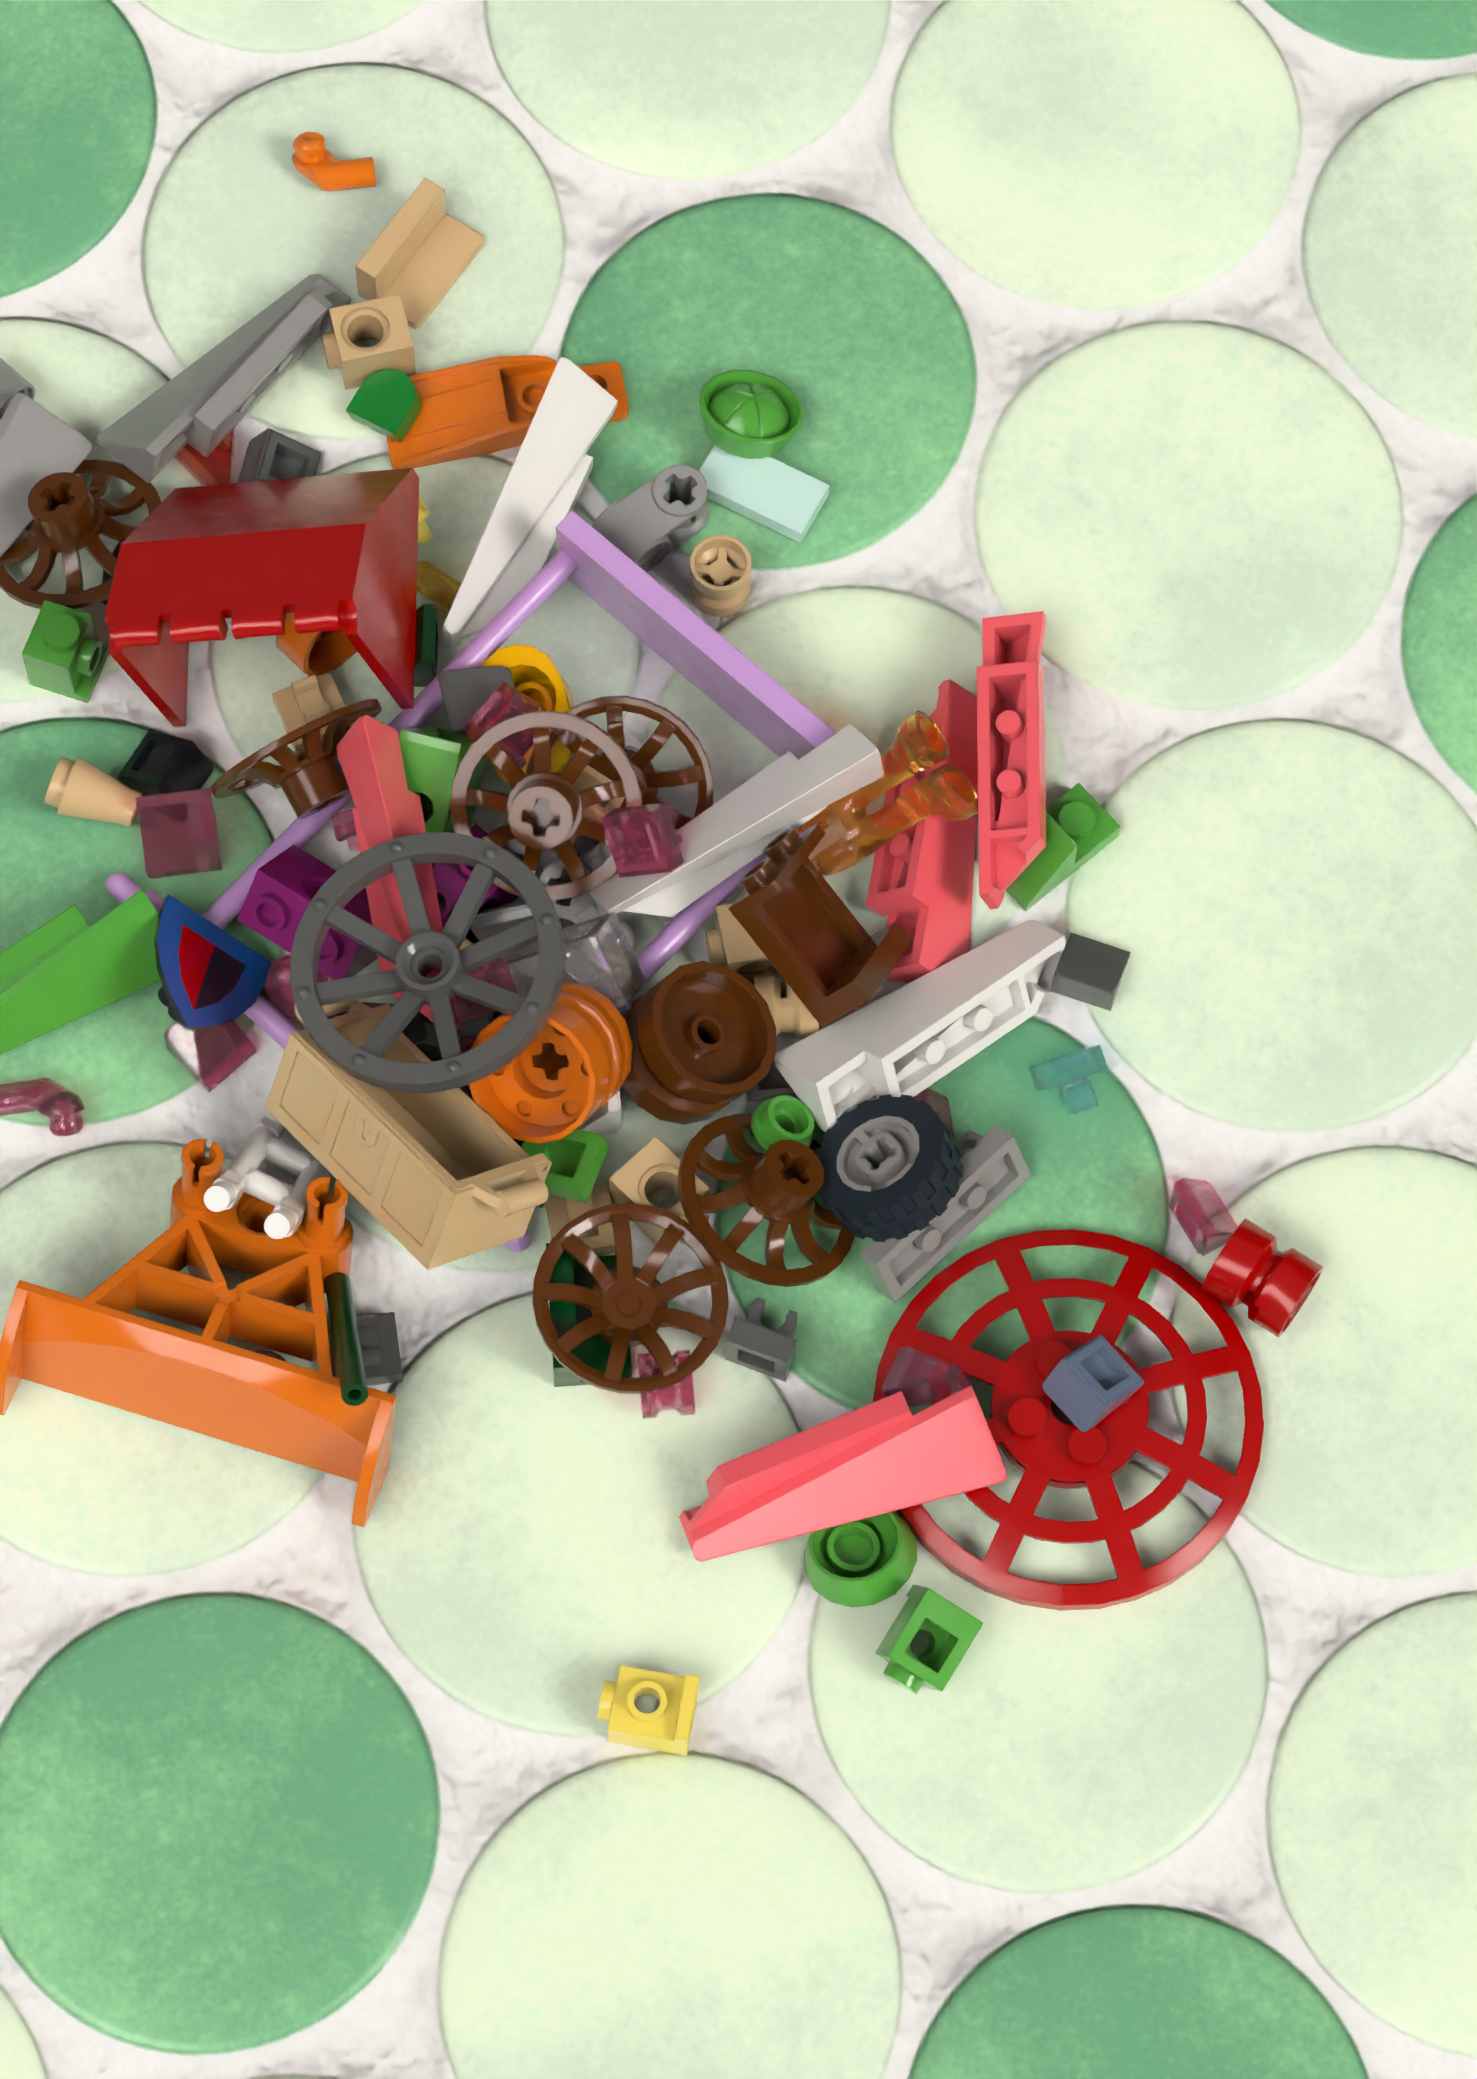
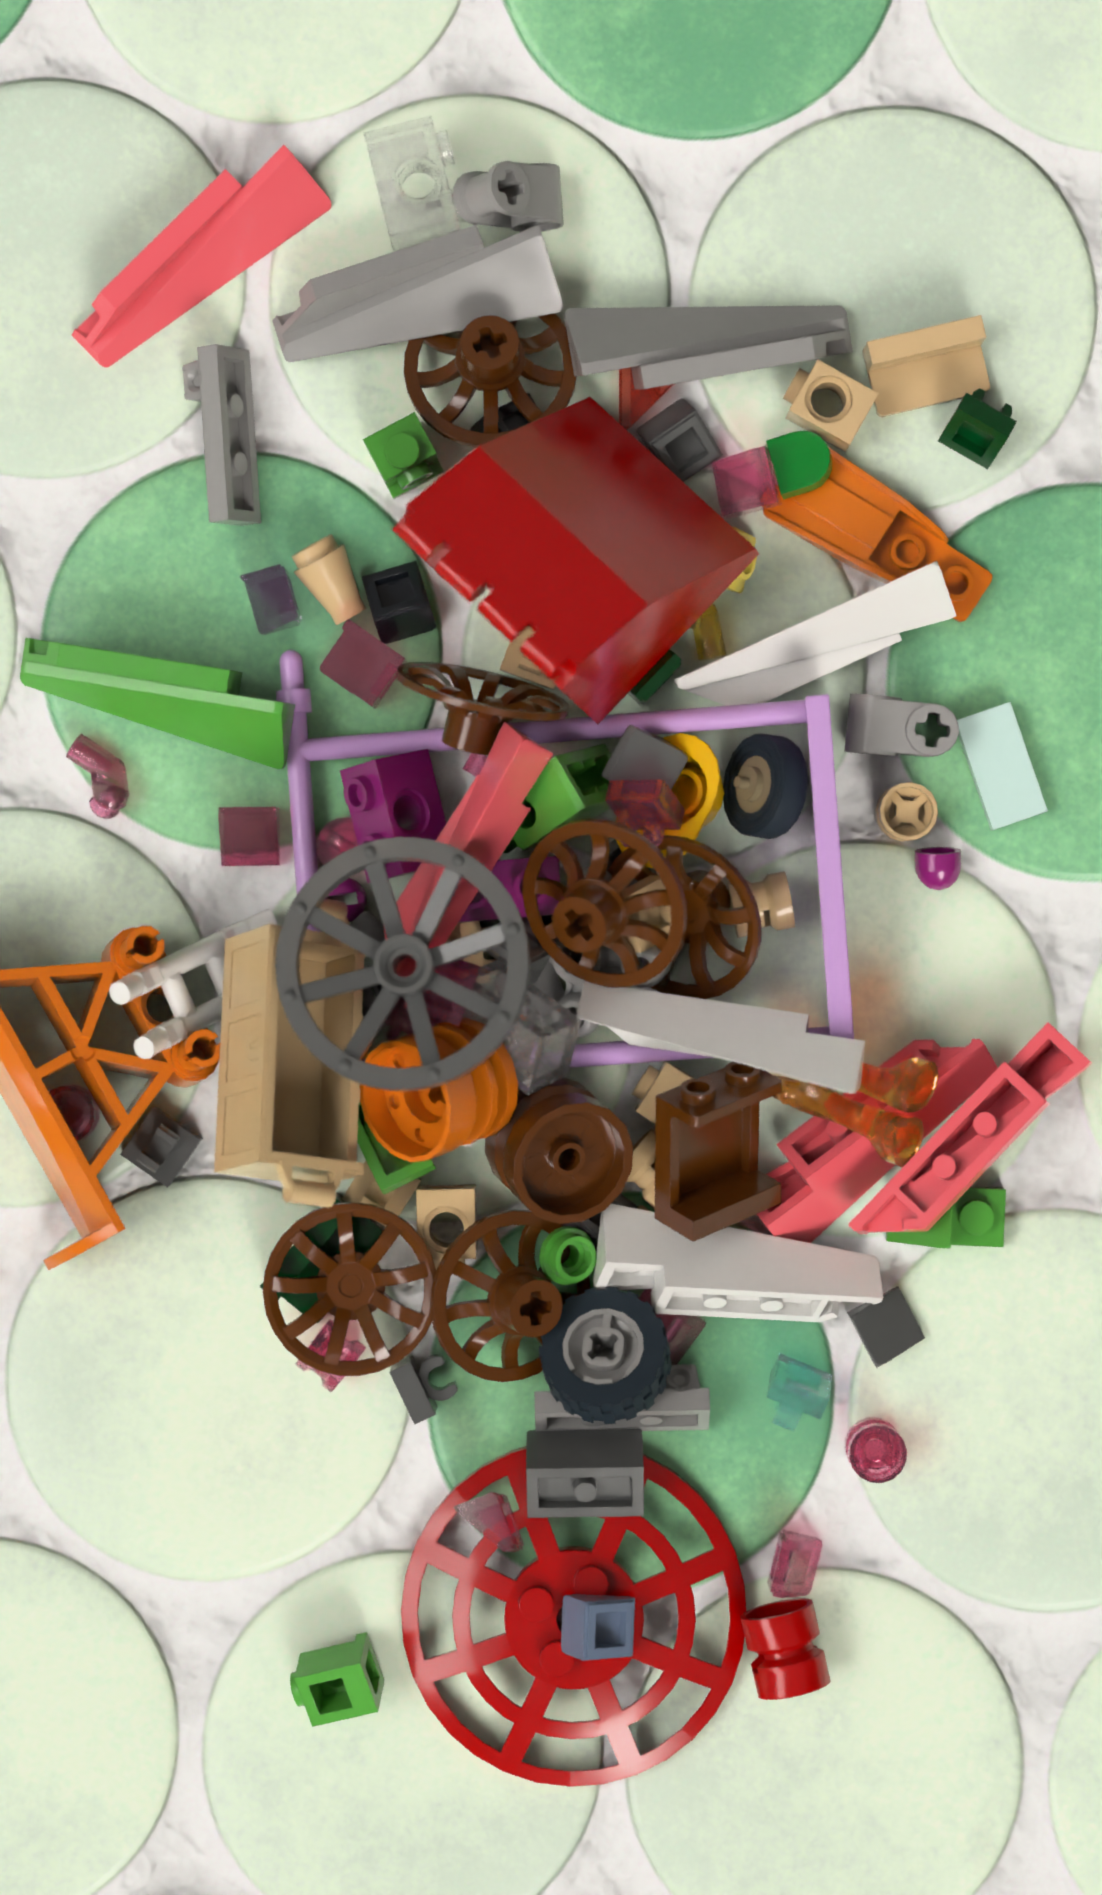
camera: 45 degrees right, 20 degrees up
shield [154,894,272,1030] -> none
orange arm [292,132,376,192] -> none
dark green piece [325,1272,368,1406] -> none
light yellow brick [597,1665,700,1756] -> none
clear pink tile [600,803,684,878] -> none
coral wedge [679,1386,1007,1562] -> none
bright green hat [699,370,804,459] -> none
bright green hat [804,1512,917,1607] -> none
none -> slope [240,564,302,635]
none -> dark grey panel [526,1429,644,1518]
none -> clear pink slope [712,445,782,519]
none -> black wheel [723,733,808,839]
none -> tan wheel [727,871,795,938]
none -> clear pink wheel [844,1417,907,1483]
none -> magenta hinge [915,847,961,890]
none -> dark green tile [938,388,1017,470]

